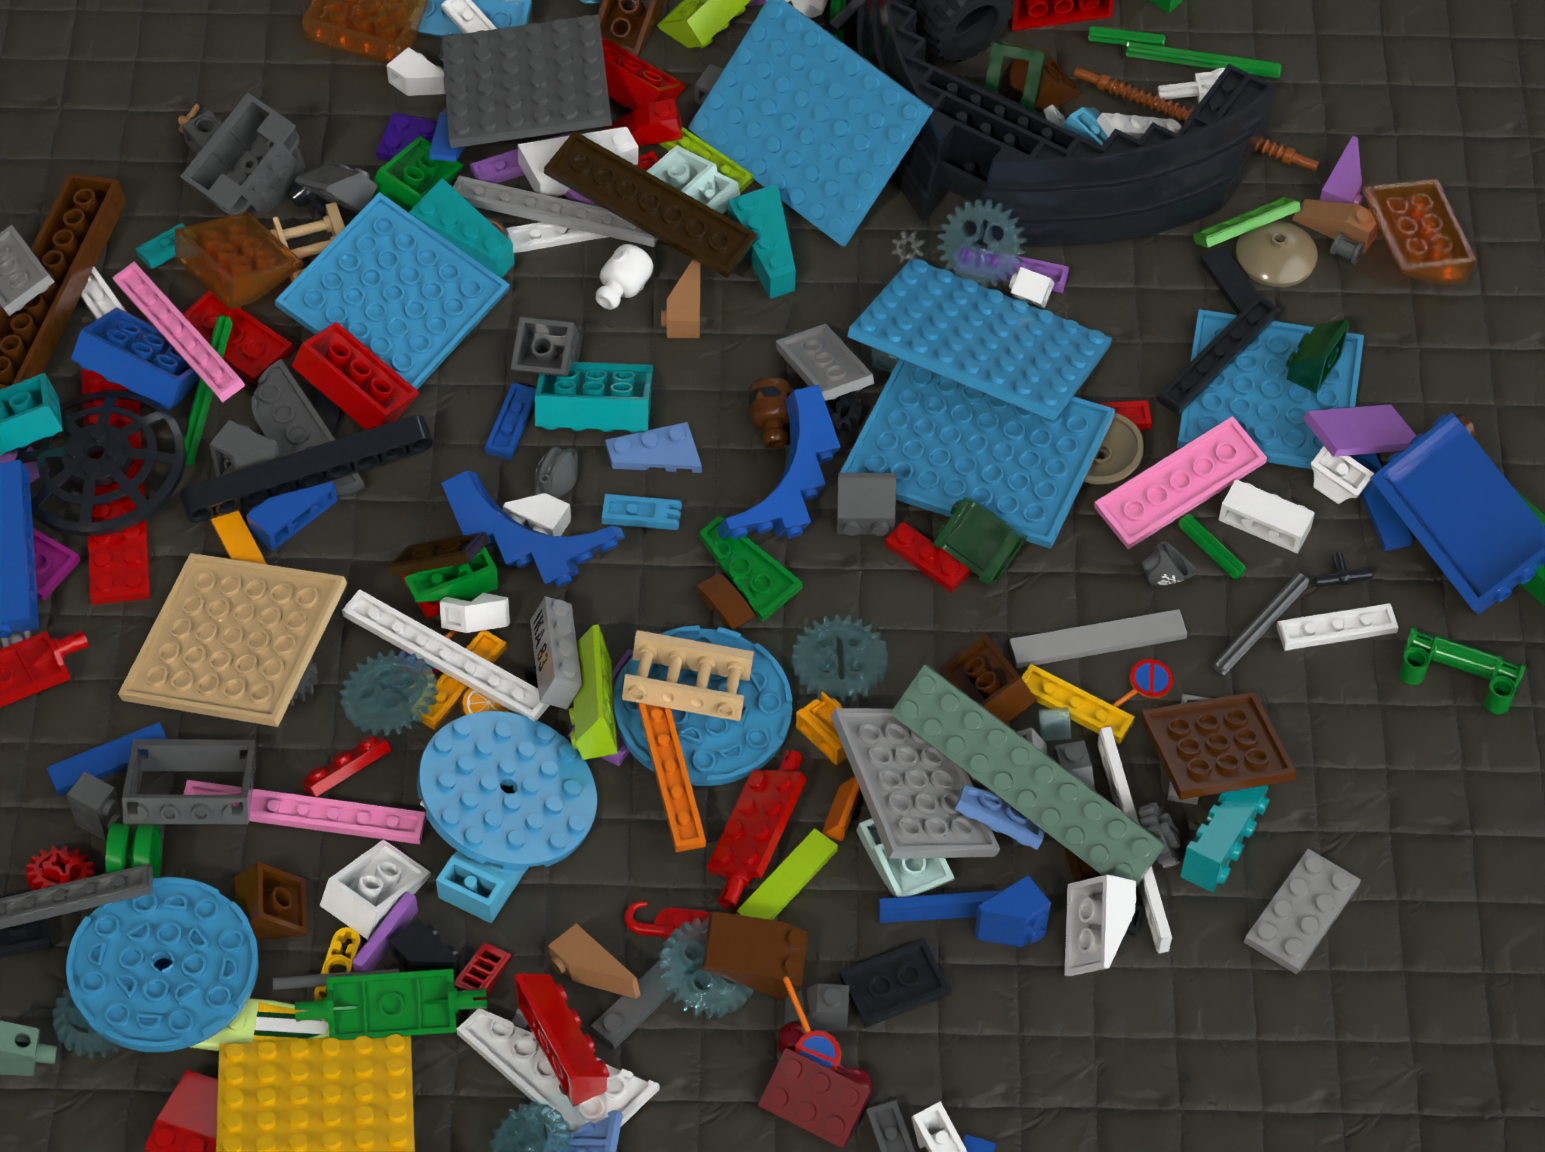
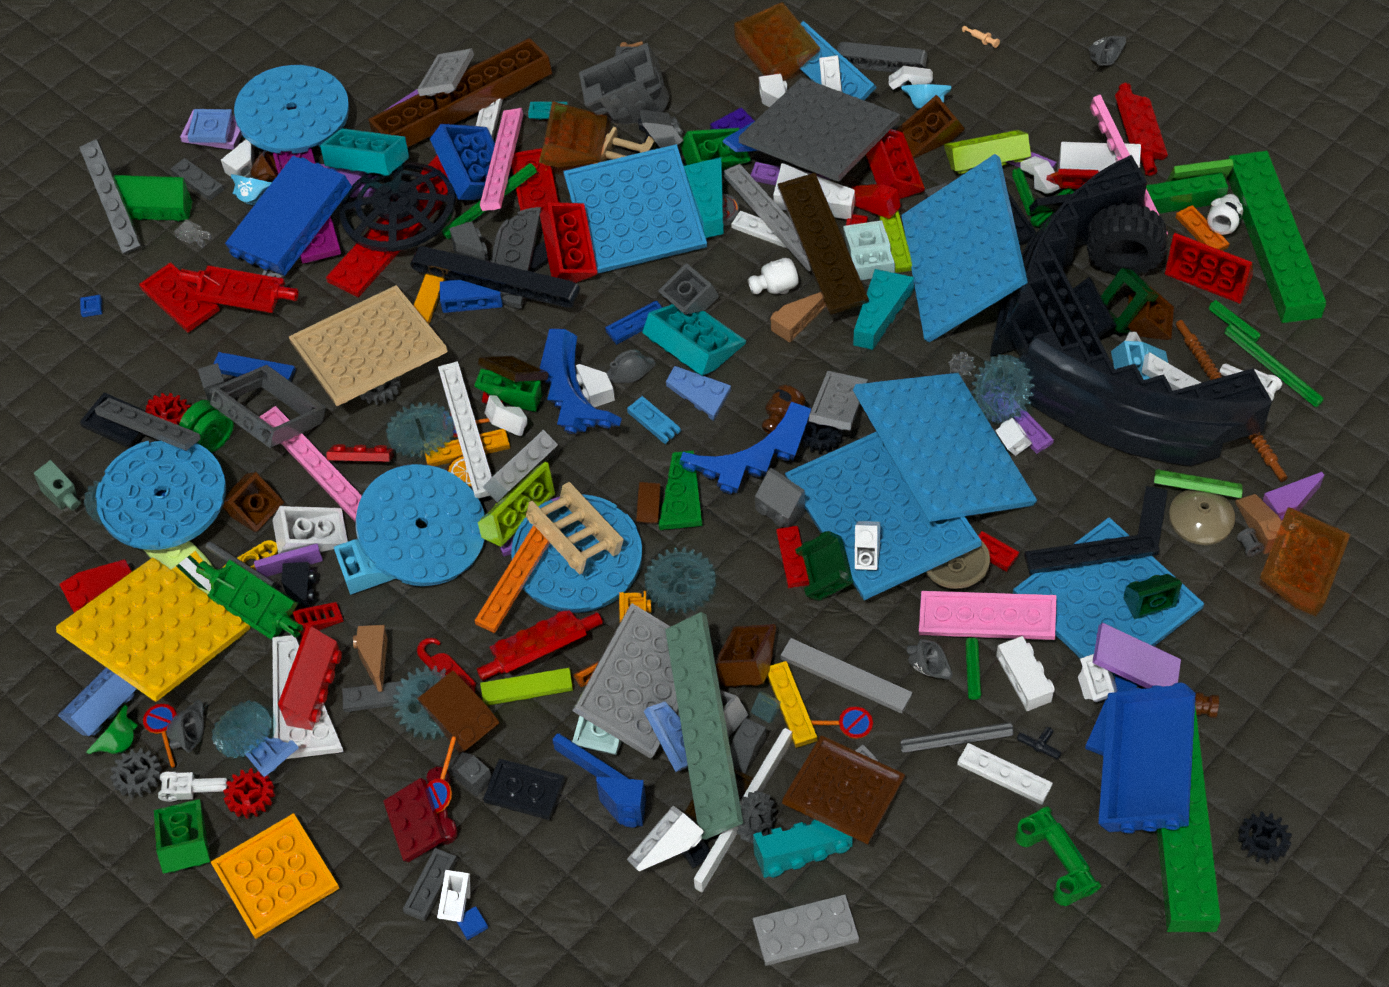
camera: 45 degrees right, 0 degrees up
none -> white slope [855,521,880,570]

